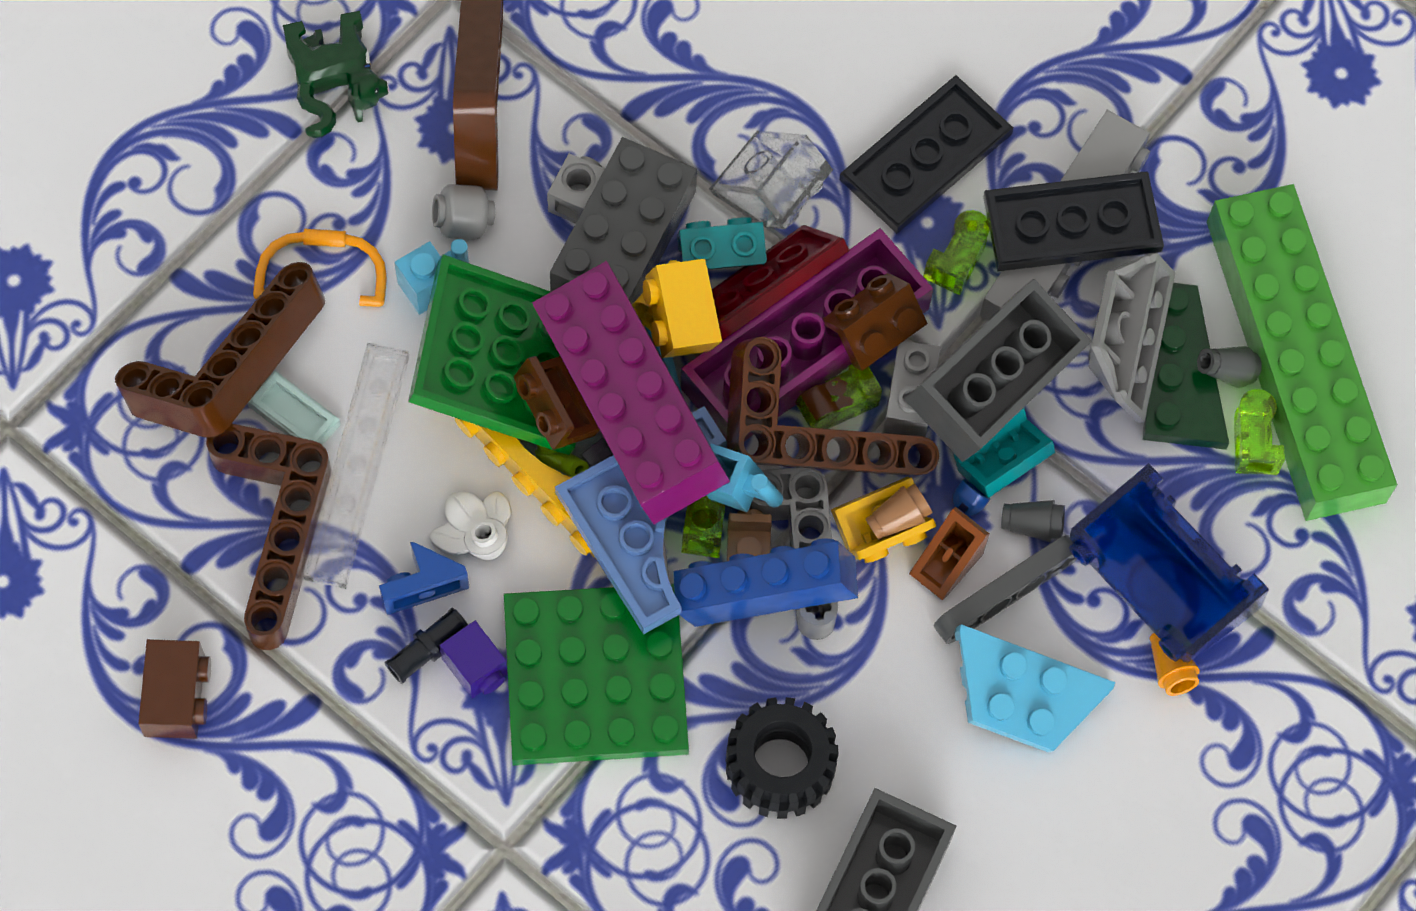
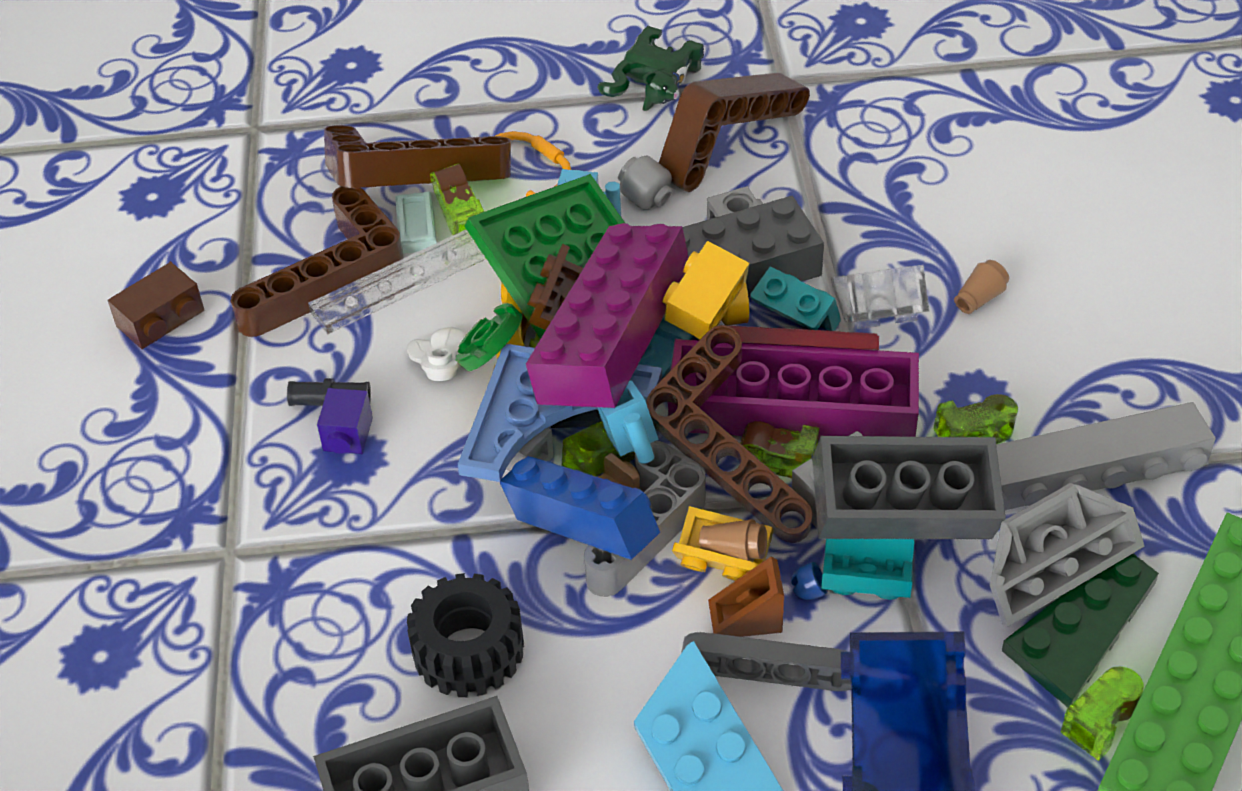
camera: 50 degrees right, 20 degrees down
blue slope [379,542,469,615] -> none
green plate [504,584,689,766] -> none
reddish brown bracket [823,273,928,371] -> none
black tile [839,75,1014,234] -> none
black tile [983,171,1164,272] -> none
dark grey cone [1001,500,1065,542] -> none
dark grey cone [1197,346,1261,388] -> none
none -> leg [430,163,484,238]
none -> green tile [456,303,522,371]
none -> medium nougat cone [954,260,1009,314]

